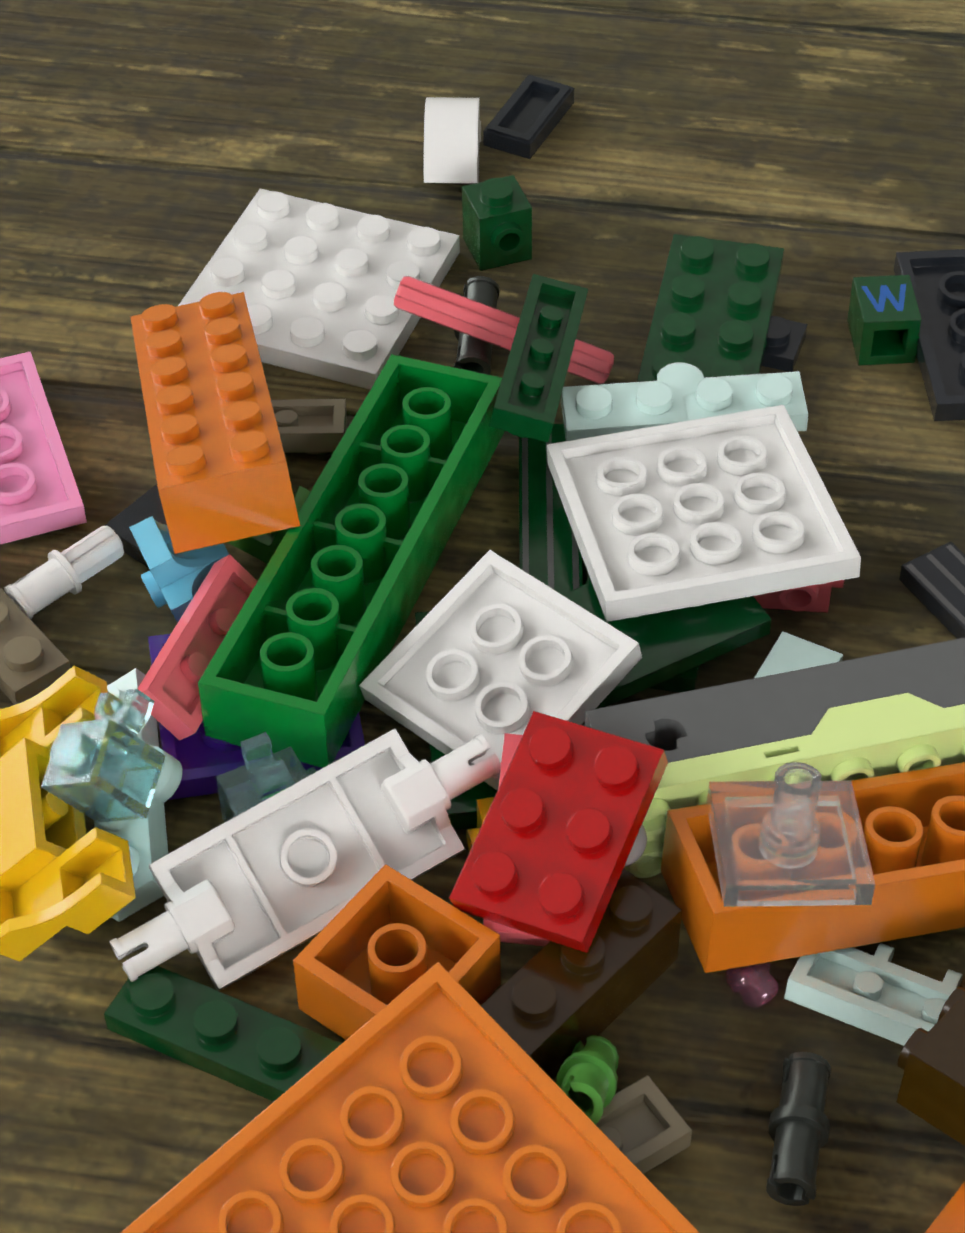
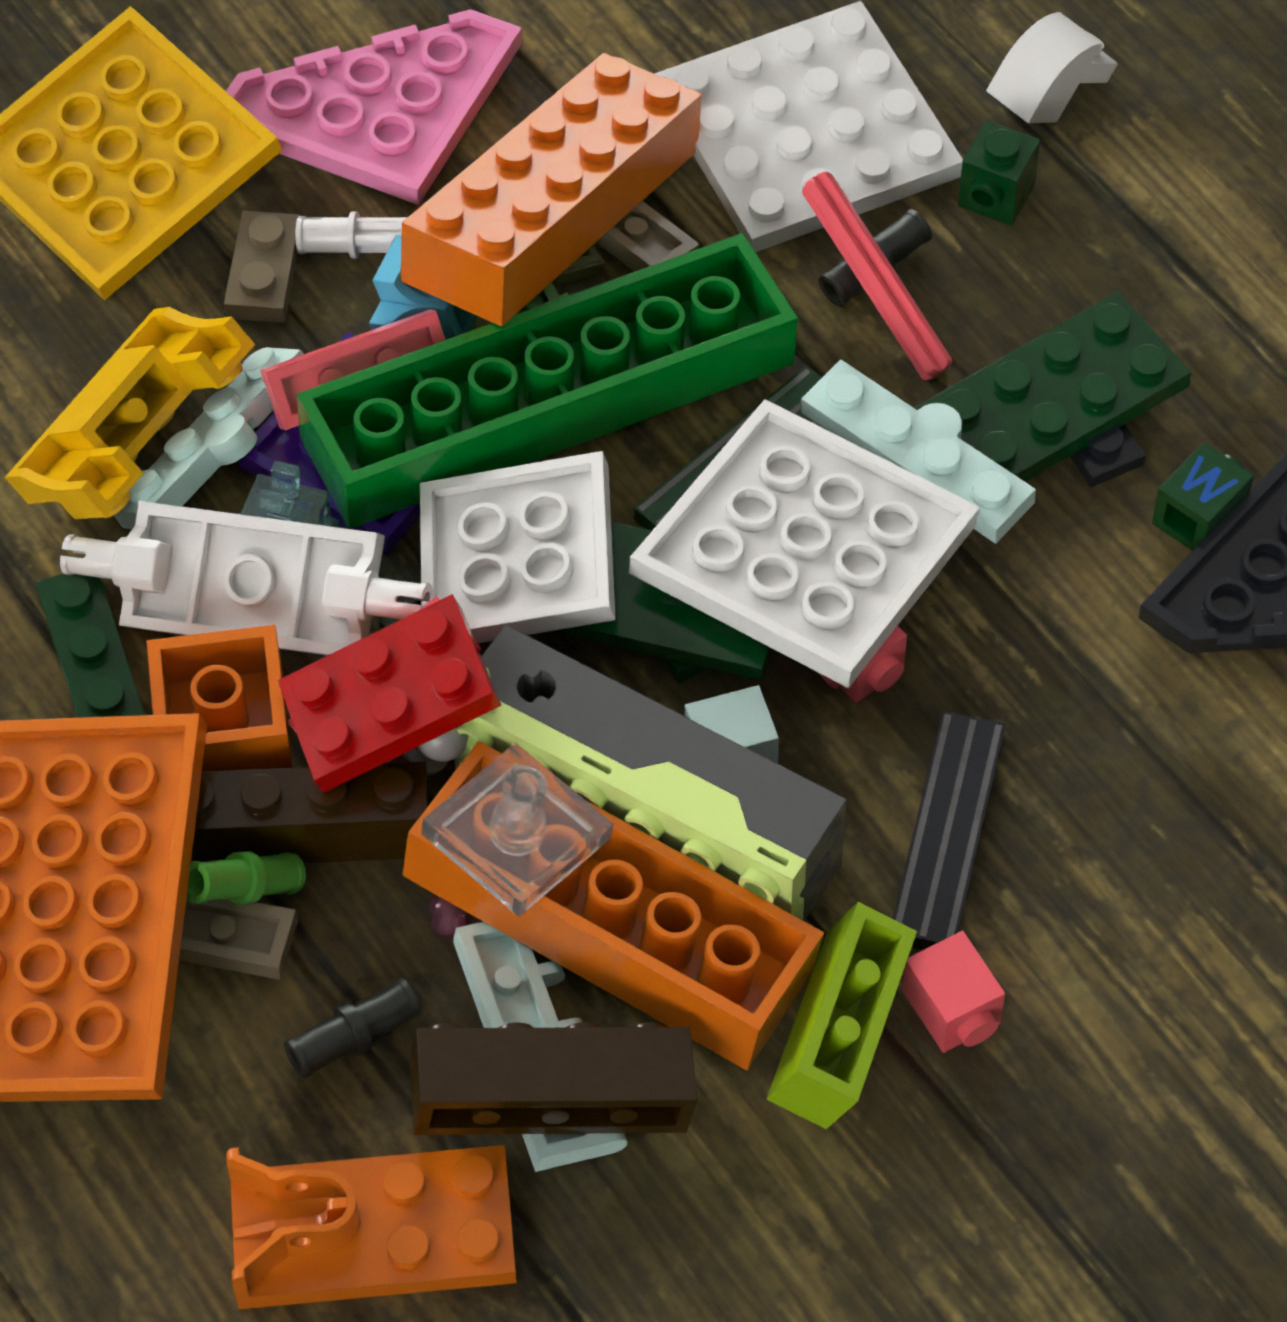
camera: 45 degrees right, 10 degrees up
clear light blue brick [41,689,165,822] -> none
black tile [483,75,575,159] -> none
dark green plate [489,274,588,442] -> none

